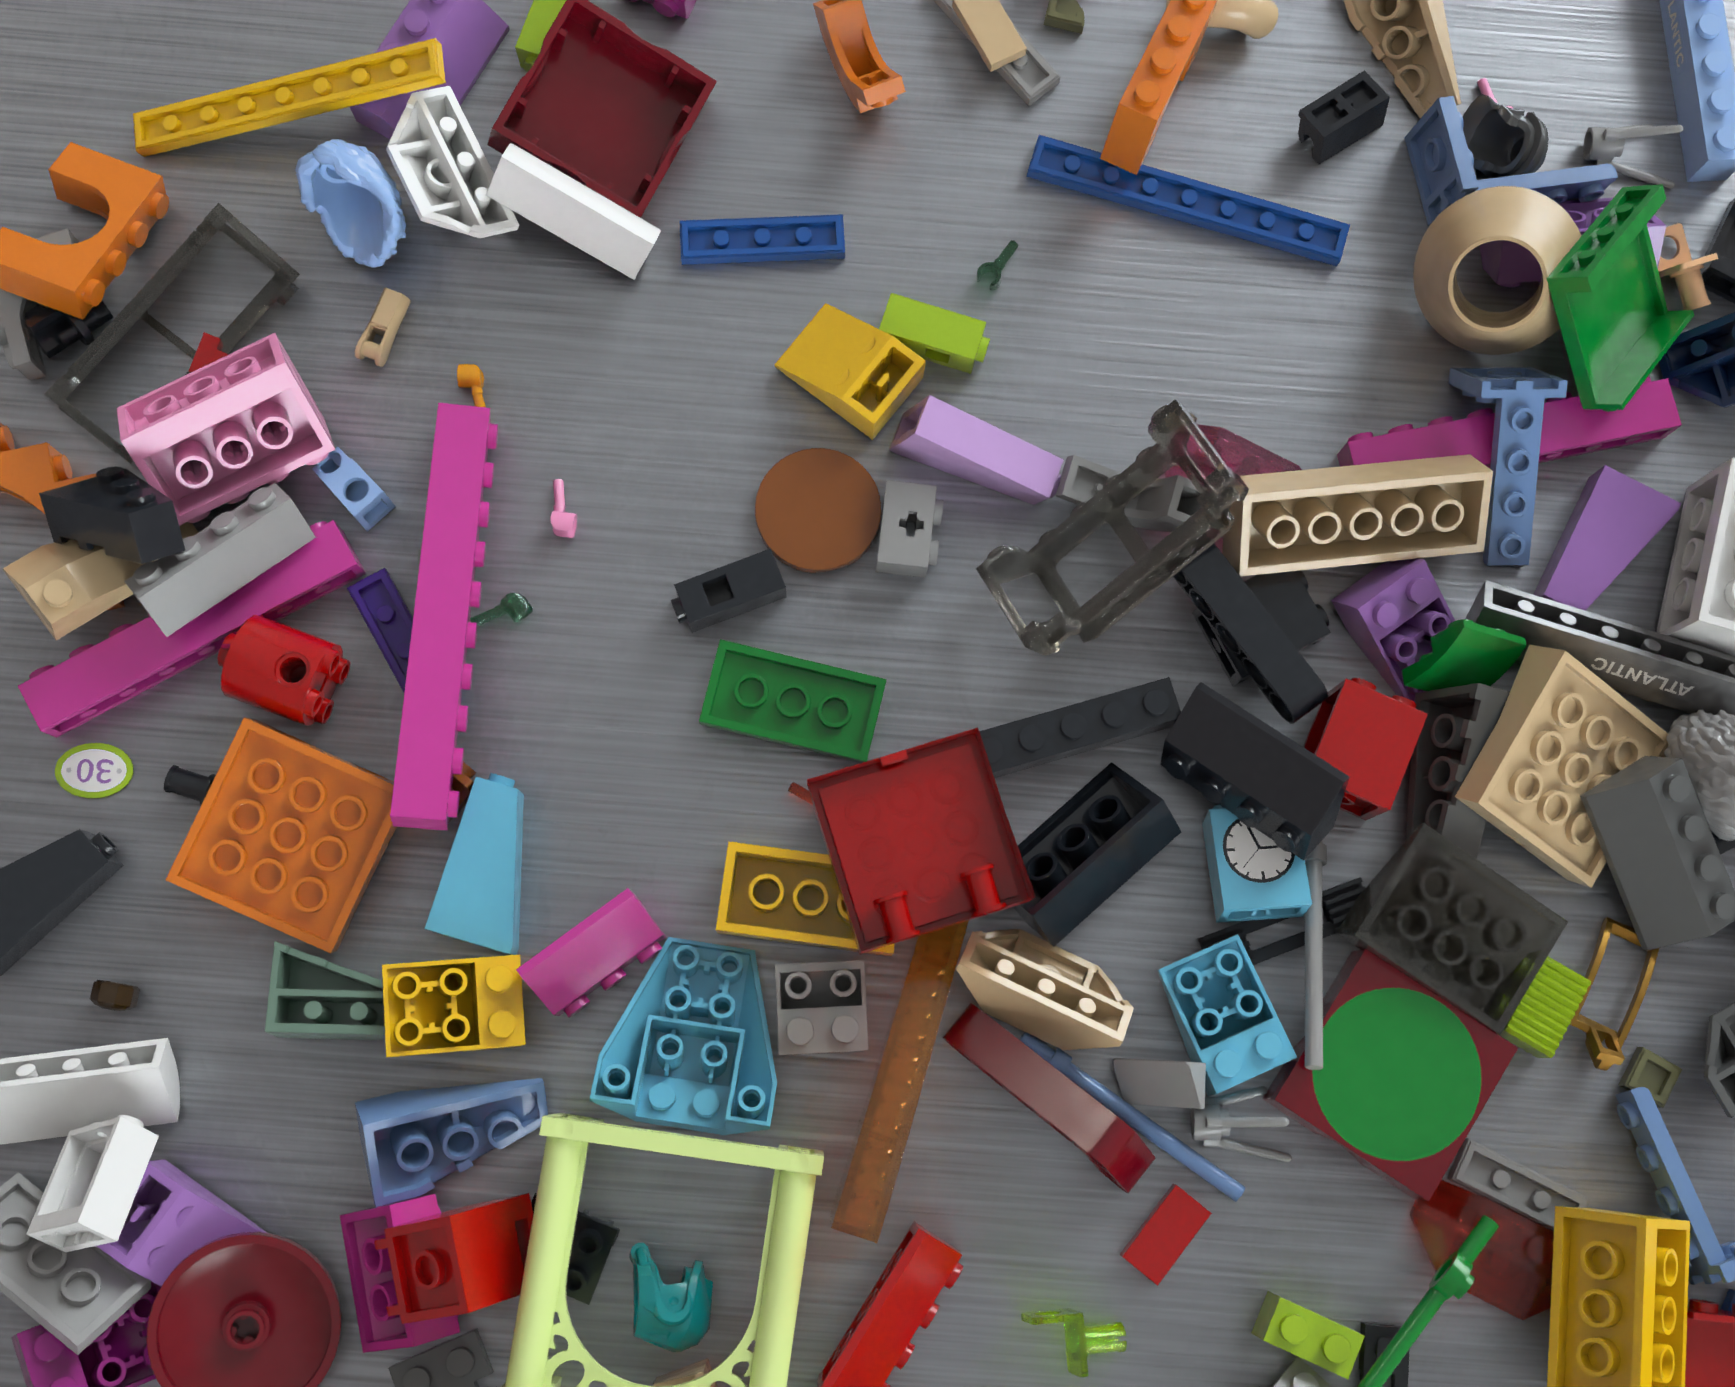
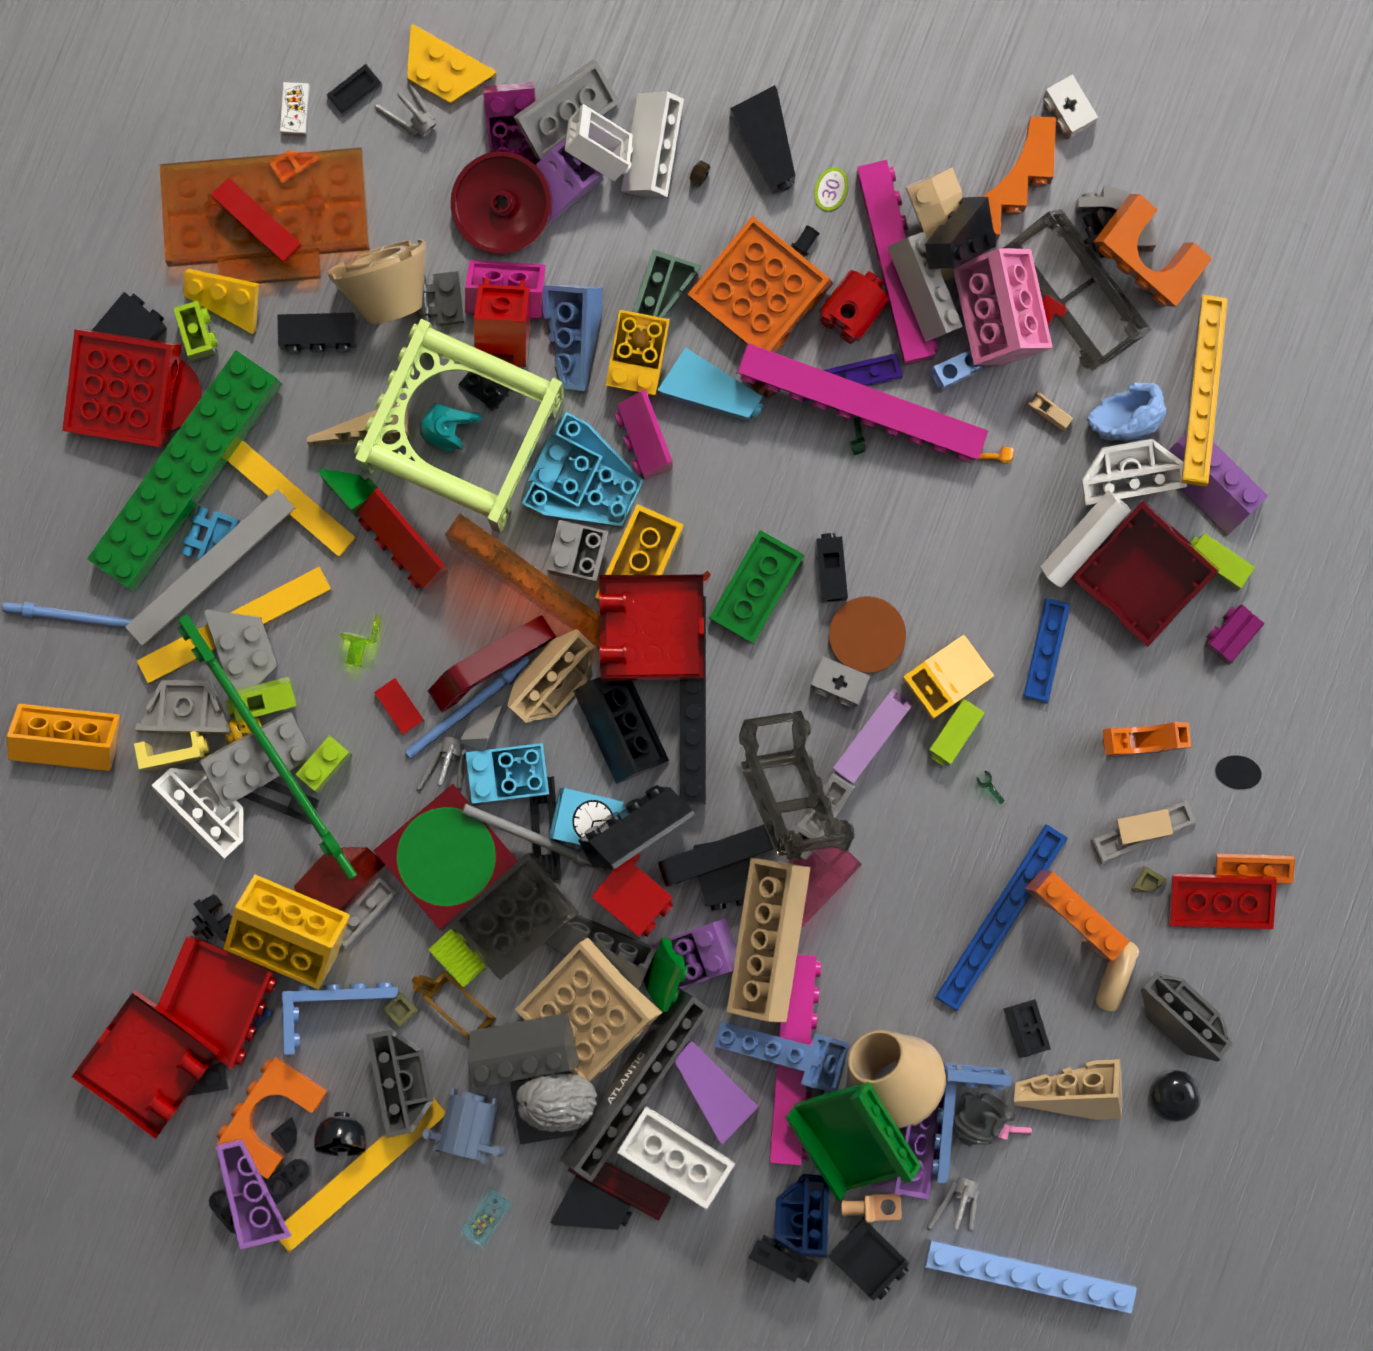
camera: 115 degrees right, 5 degrees up
bright pink hand [550,479,577,538] -> none

